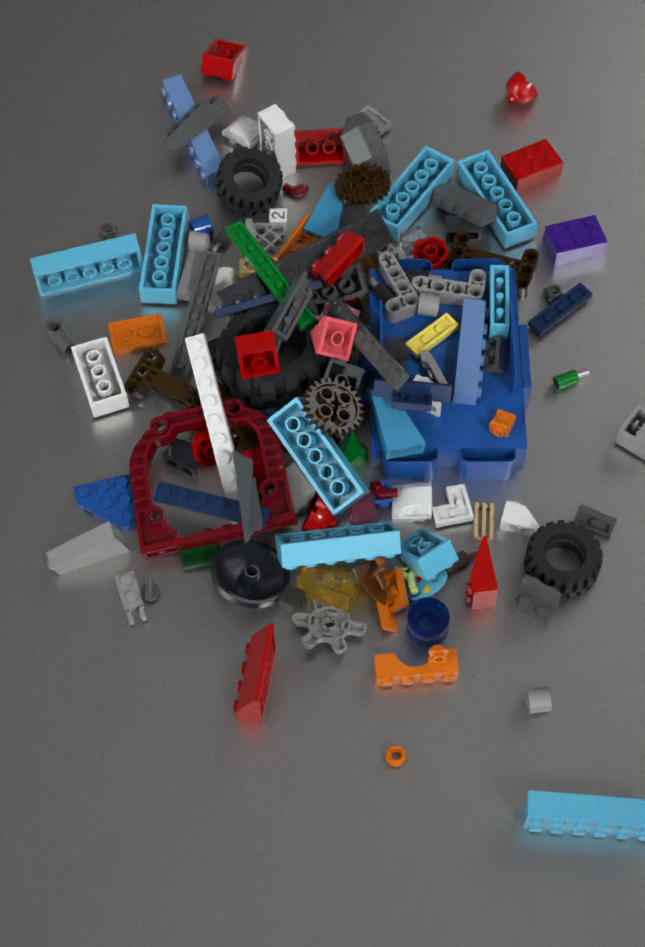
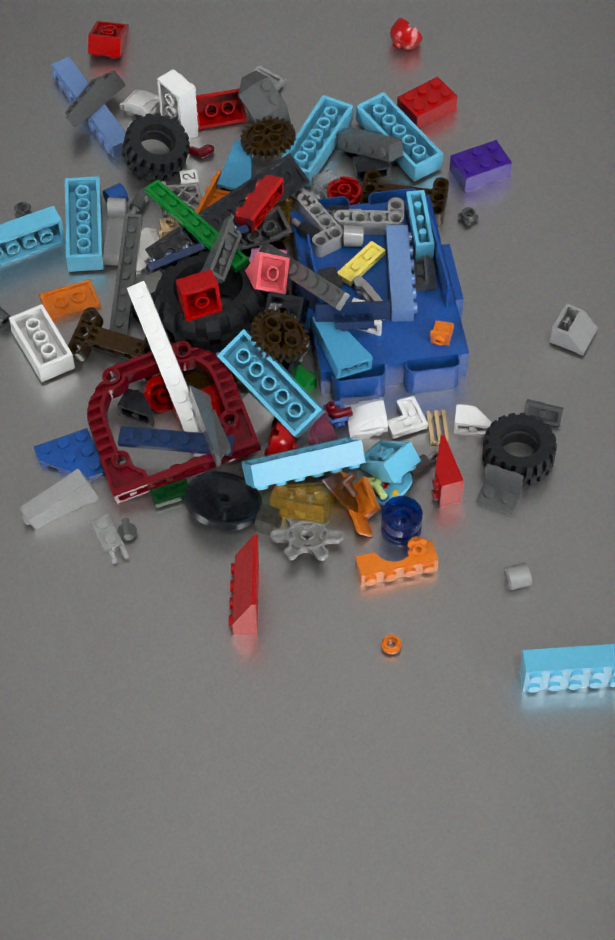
camera: 10 degrees left, 5 degrees down
dark blue plate [528,283,593,337] -> none
green piece [553,369,589,390] -> none

